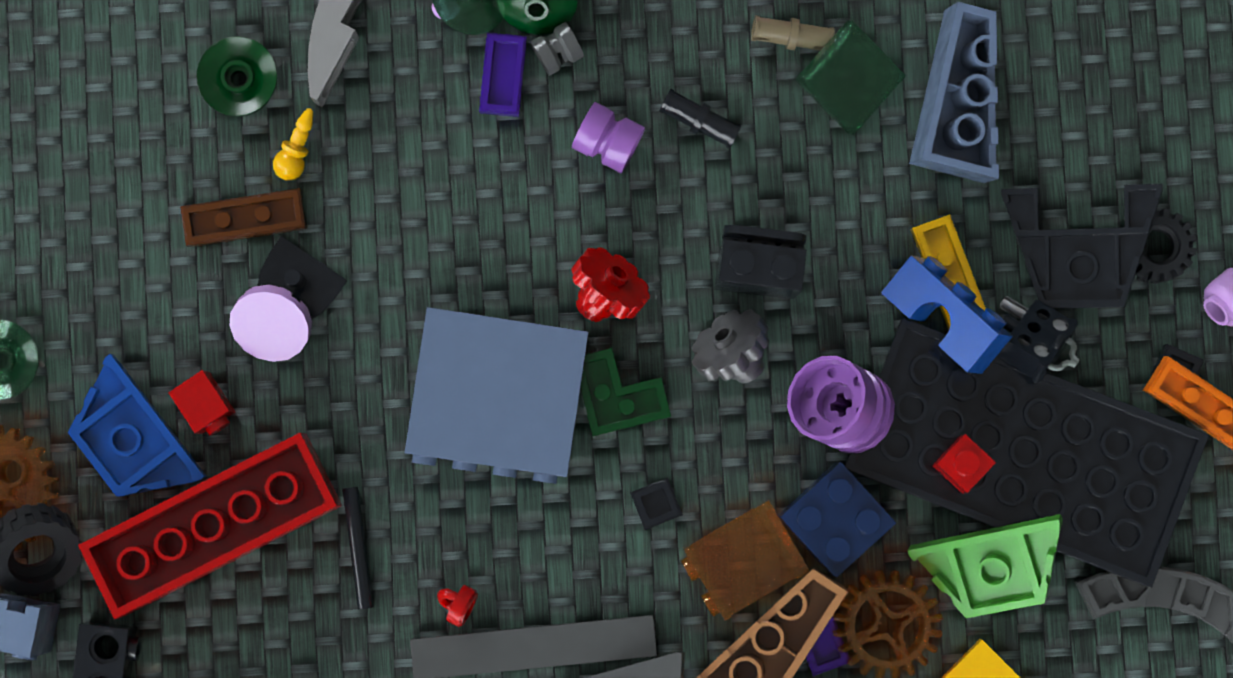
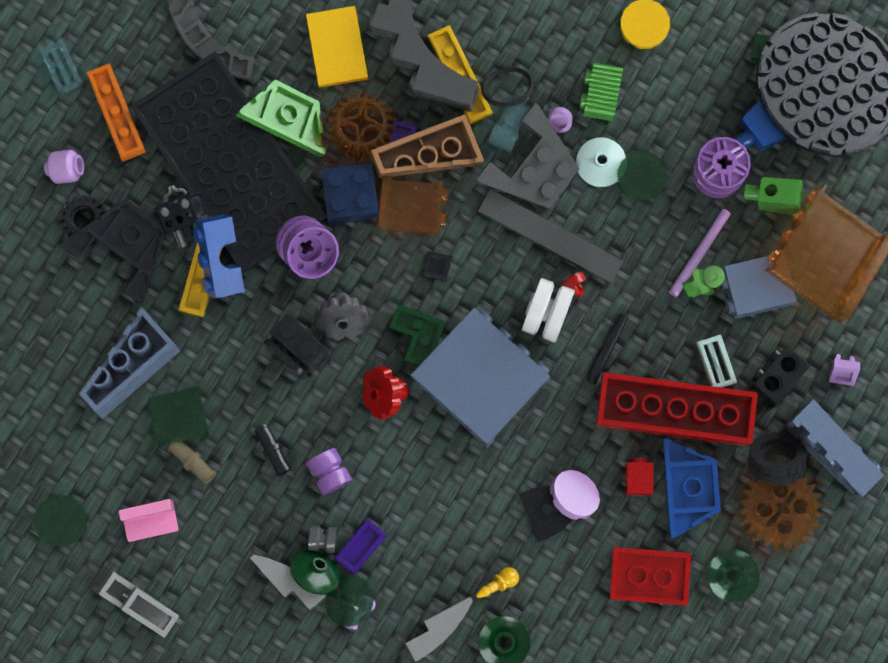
camera: 145 degrees left, 5 degrees down
reddish brown tile [180,188,307,247] -> none
red brick [932,434,996,494] -> none
none -> white wheel [522,278,575,343]
none -> red plate [609,547,691,606]
none -> light aqua tile [696,334,737,388]

